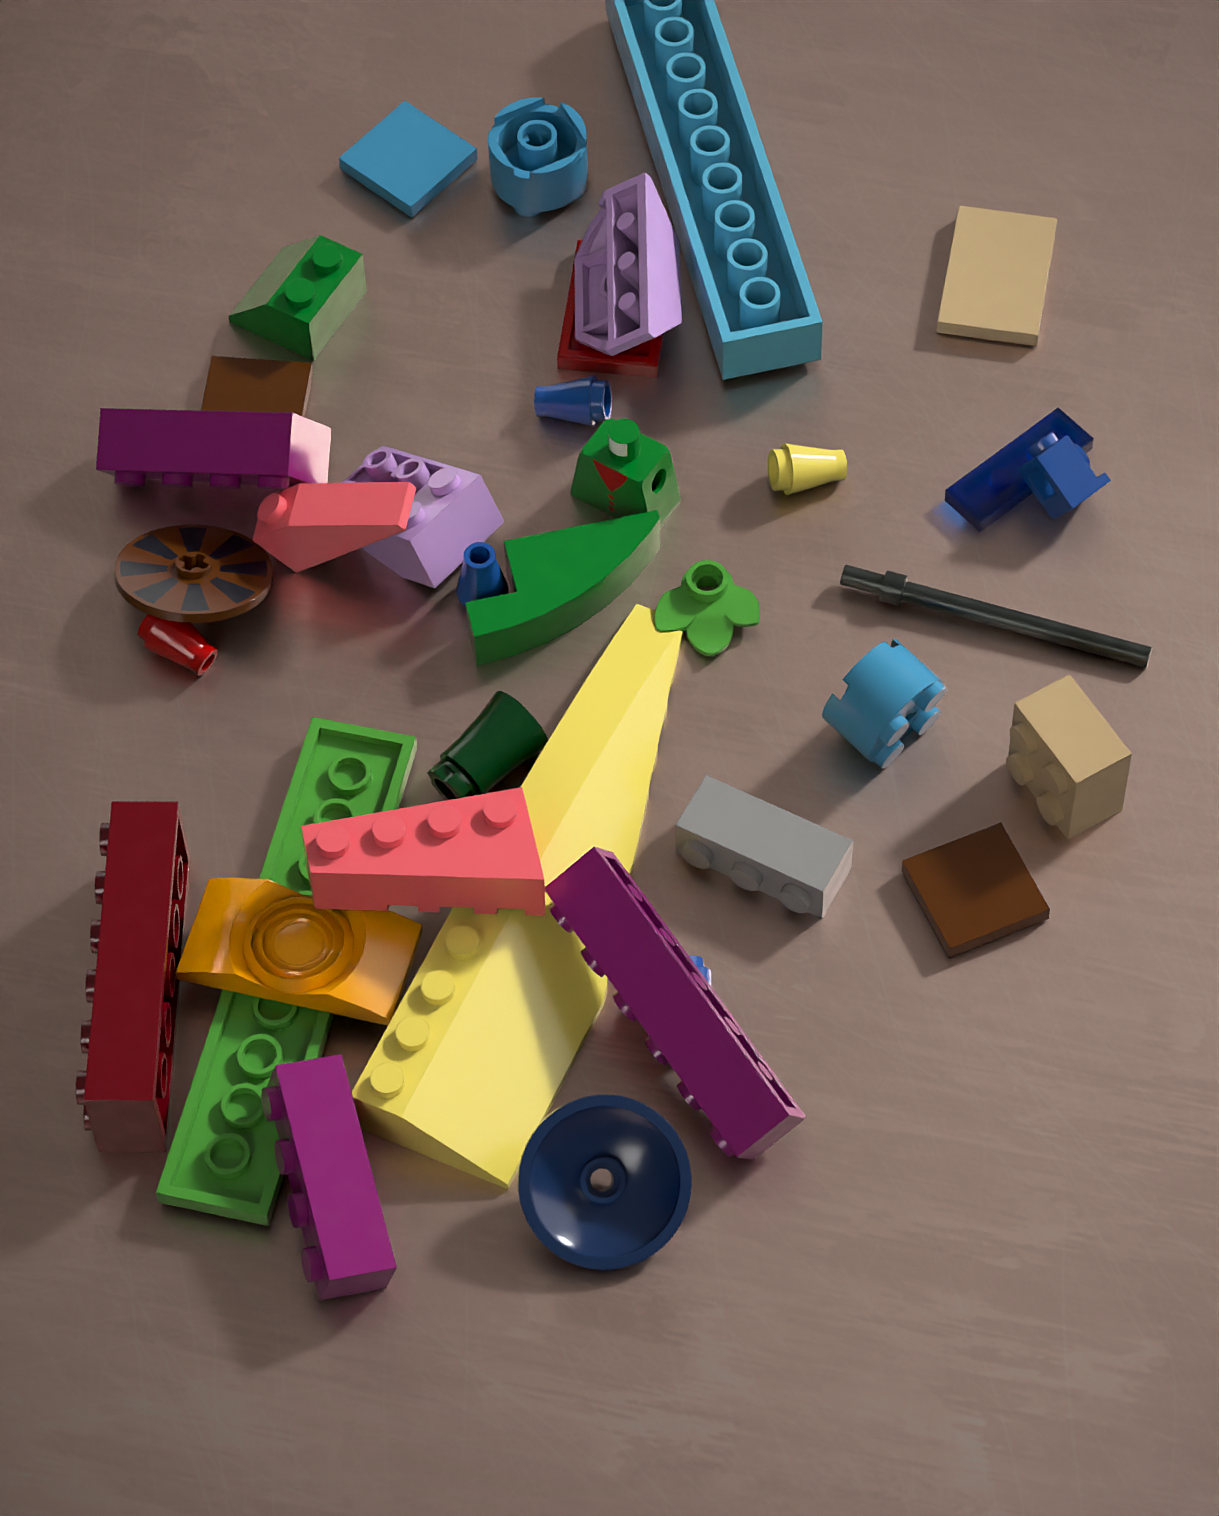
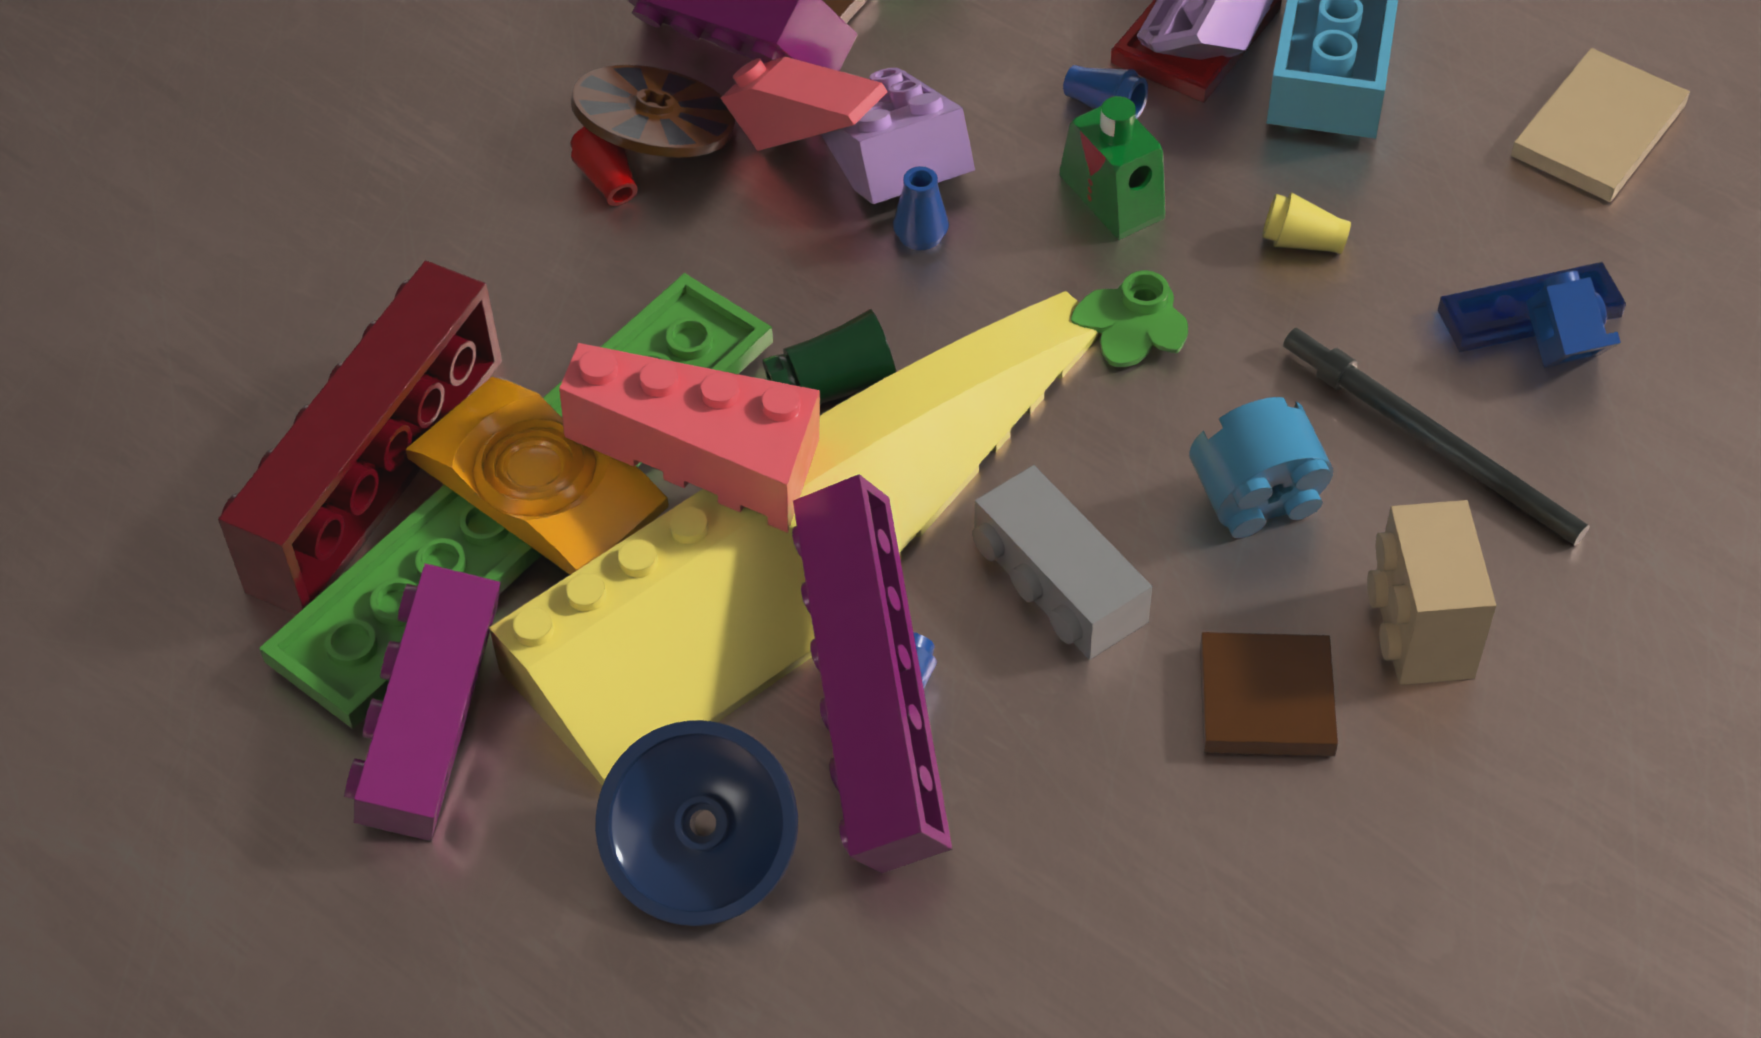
camera: 25 degrees right, 5 degrees down
green slope [465,510,661,666] -> none

